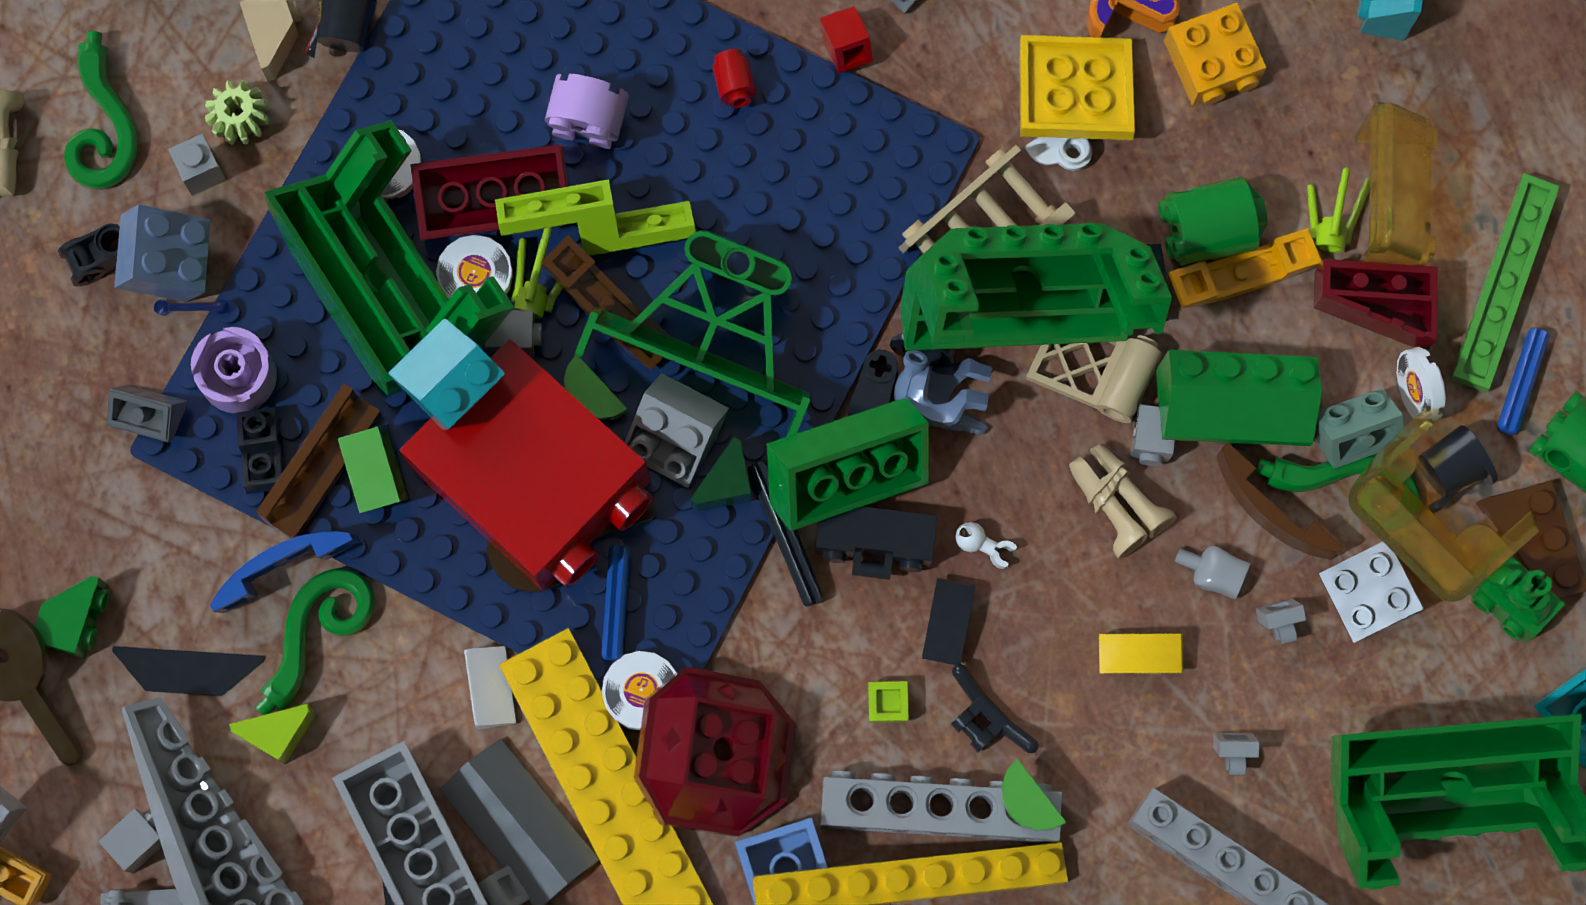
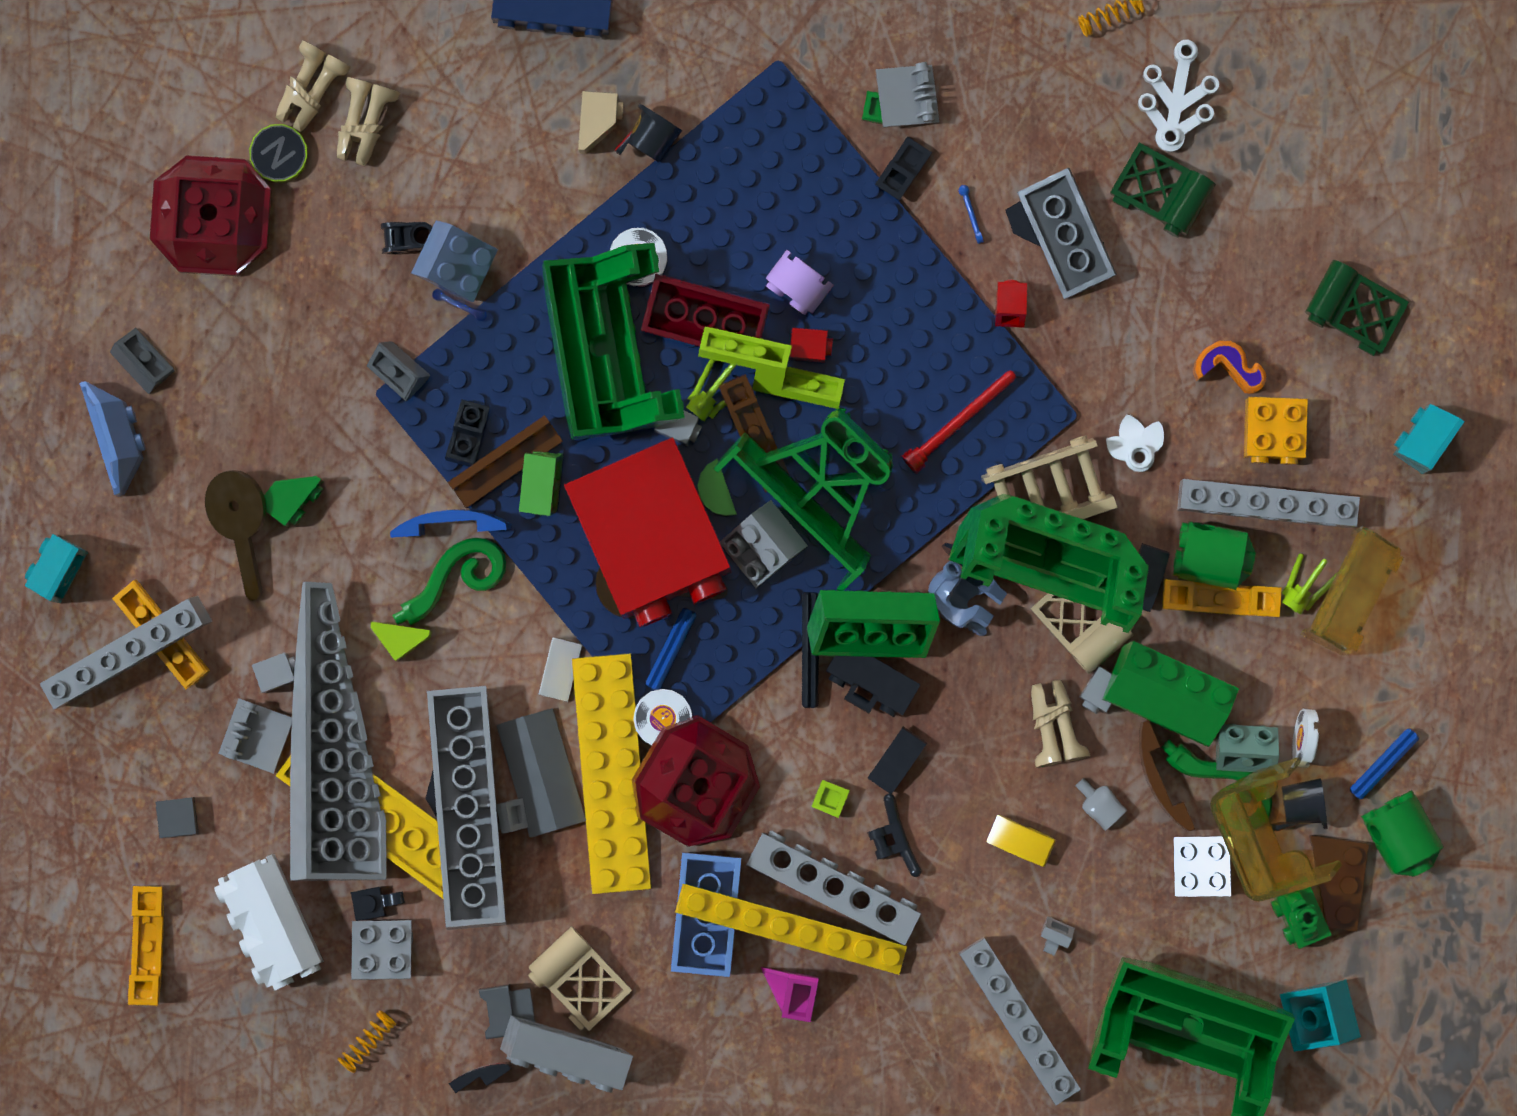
camera: 30 degrees right, 10 degrees up
green plant [64,31,138,190] -> none
black sticker [112,646,264,696] -> none
light grey brick [168,133,226,196] -> none
lavender brick [191,327,277,413] -> none
yellowish green gear [205,80,269,145] -> none
teal slope [387,318,505,430] -> none
tile [436,235,513,299] -> none
dark green slope [690,437,751,512] -> none
red brick [712,49,757,108] -> none
black piece [847,349,898,417] -> none
white arm [956,522,1017,569] -> none
bright green tile [1001,759,1066,831] -> none
yellow plate [1019,35,1135,140] -> none
light grey tile [1255,599,1306,644] -> none
dark red wedge [1314,259,1438,351] -> none
bright green plate [1450,173,1560,393] -> none
none -> red brick [790,328,833,363]
none -> red piece [901,371,1016,474]
none -> light grey brick [1177,479,1360,528]

